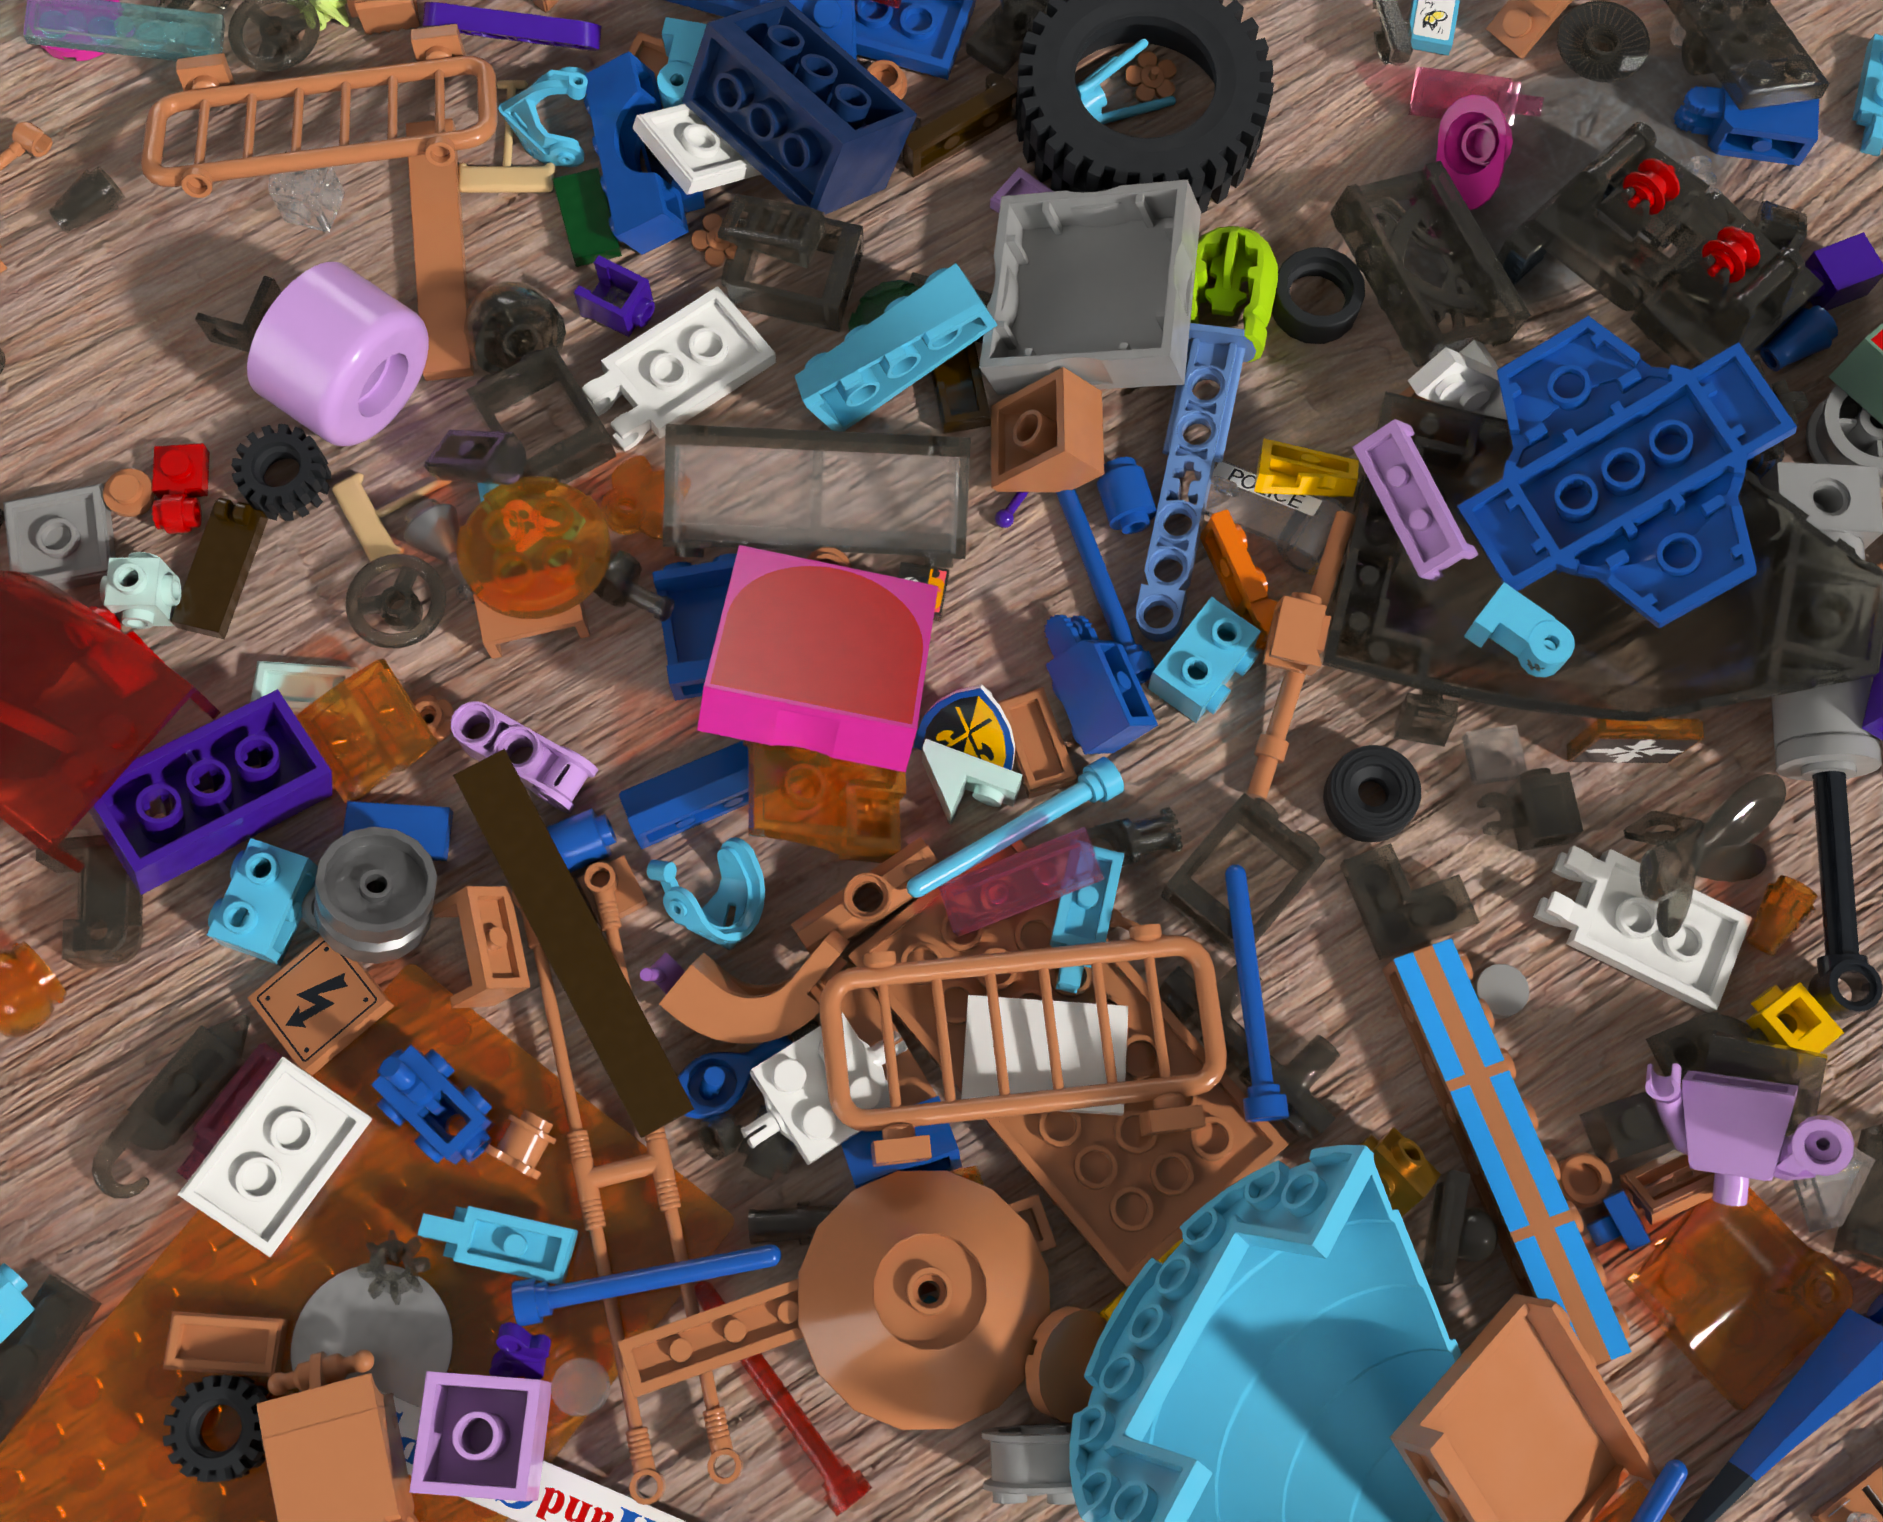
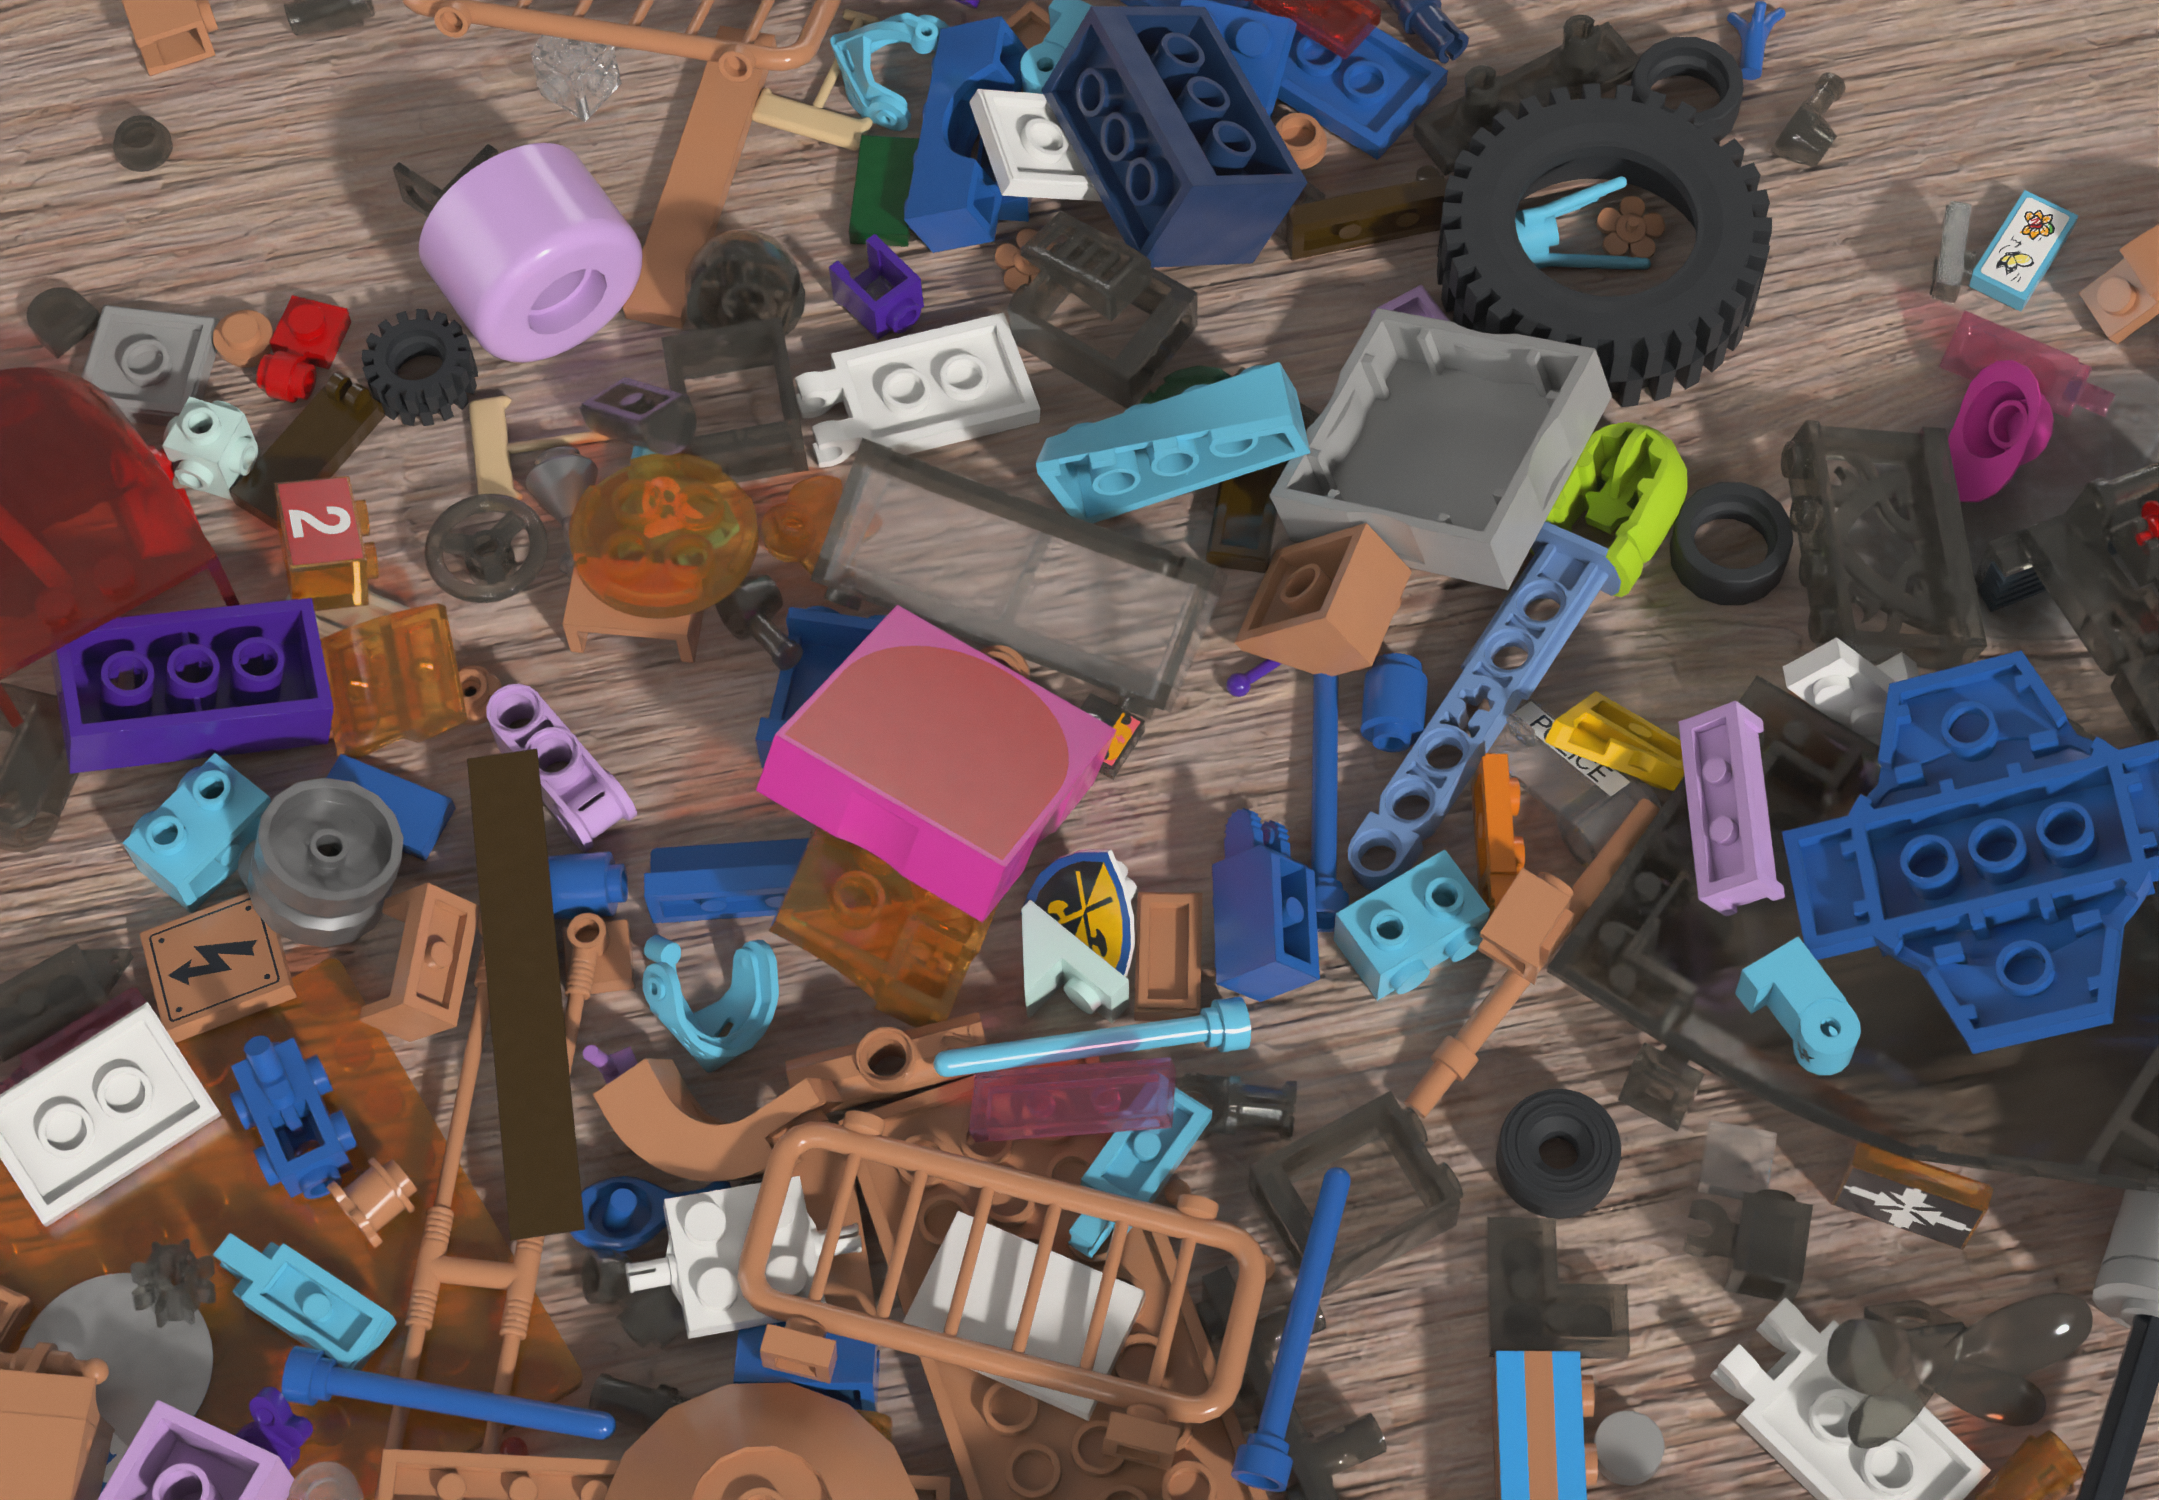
camera: 25 degrees right, 10 degrees down
none -> brick [274,476,379,611]

